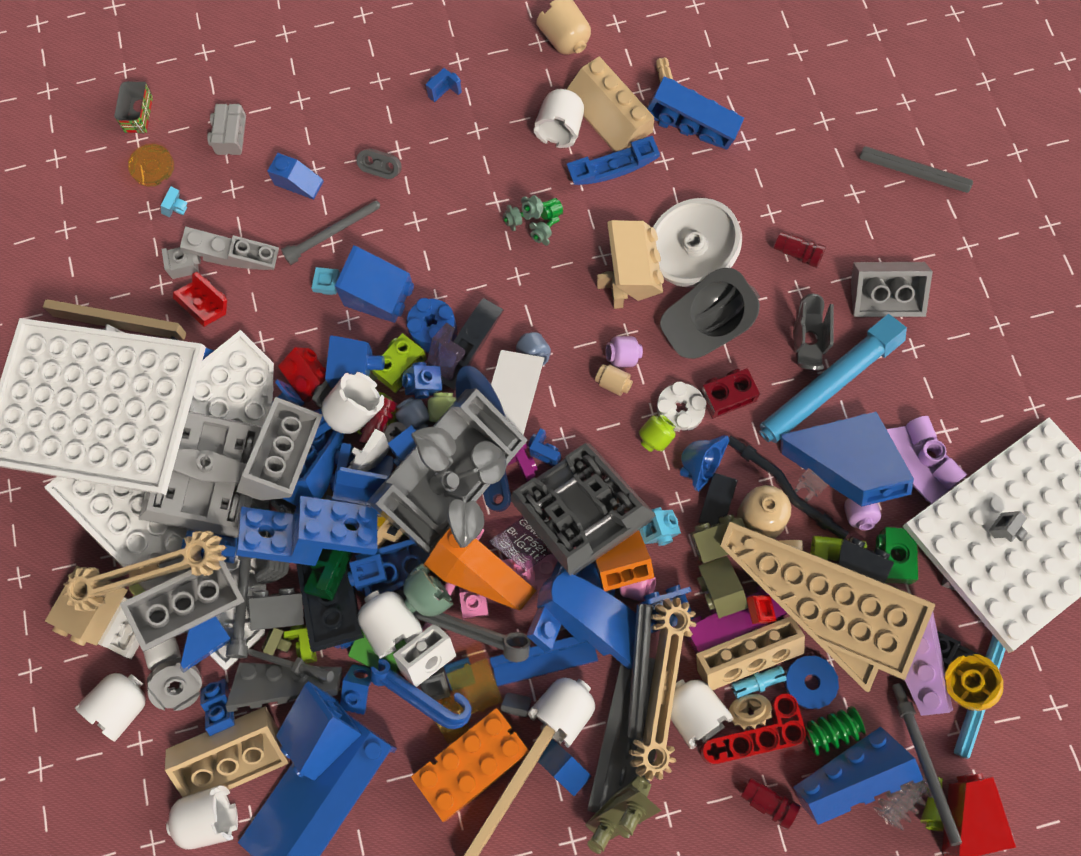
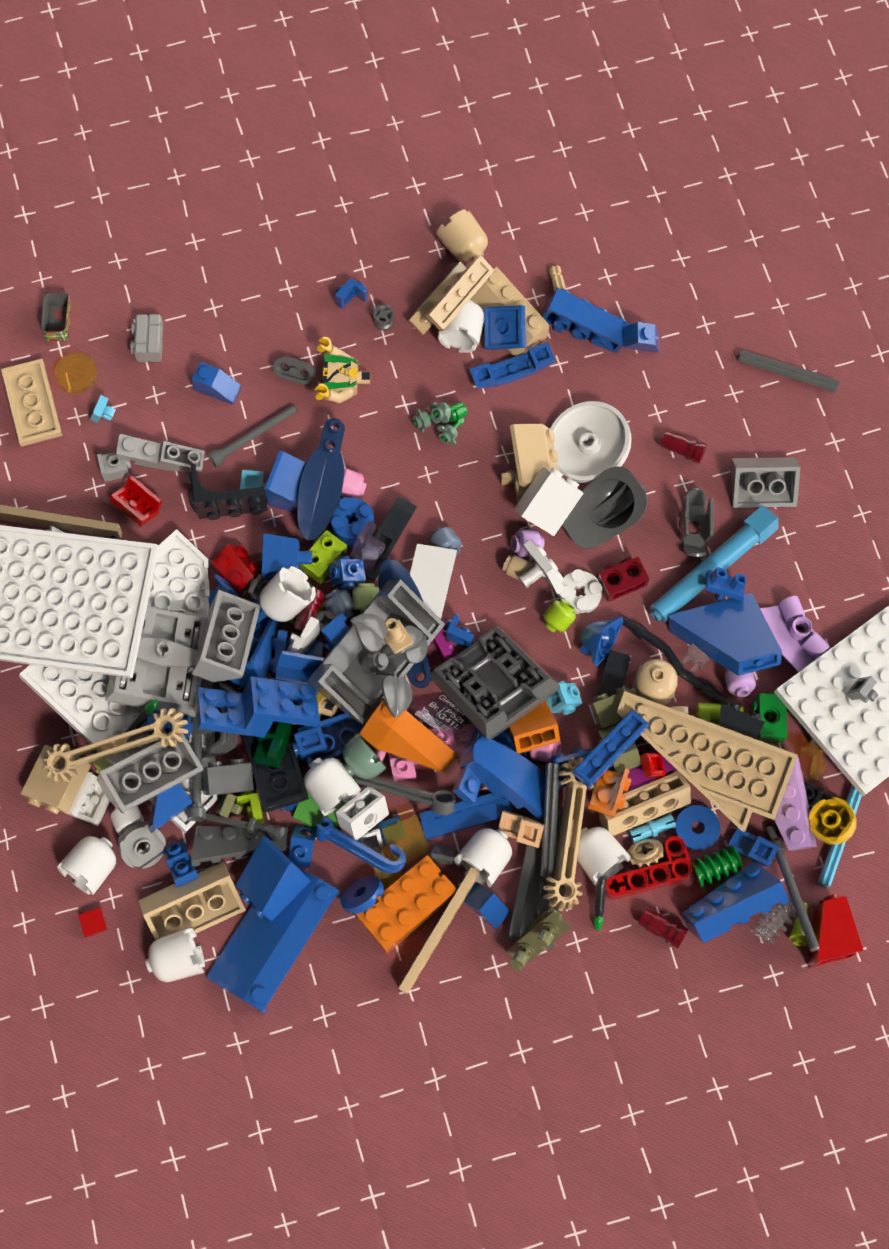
camera: 10 degrees left, 0 degrees up
none -> tan plate [1,359,63,447]
none -> red tile [78,907,108,938]
none -> black piece [124,699,159,740]
none -> black bracket [188,464,268,520]
none -> dark blue plant [297,418,345,540]
none -> torso [314,337,370,403]
none -> blue tile [340,875,384,914]
none -> bright pink head [341,469,367,498]
none -> flat silver wheel [373,305,394,331]
none -> tan bracket [383,618,414,654]
none -> tan fence [408,255,495,335]
none -> blue tile [484,305,526,350]
none -> light nougat slope [498,810,544,848]
none -> white brick [514,466,583,536]
none -> white plate [519,540,565,594]
none -> blue tile [572,710,649,789]
none -> orange bracket [588,768,631,817]
none -> black piece [593,877,606,931]
none -> blue slope [623,322,659,353]
none -> blue hips [705,567,746,601]
none -> blue slope [727,828,779,867]
none -> clear yellow bracket [800,744,826,781]

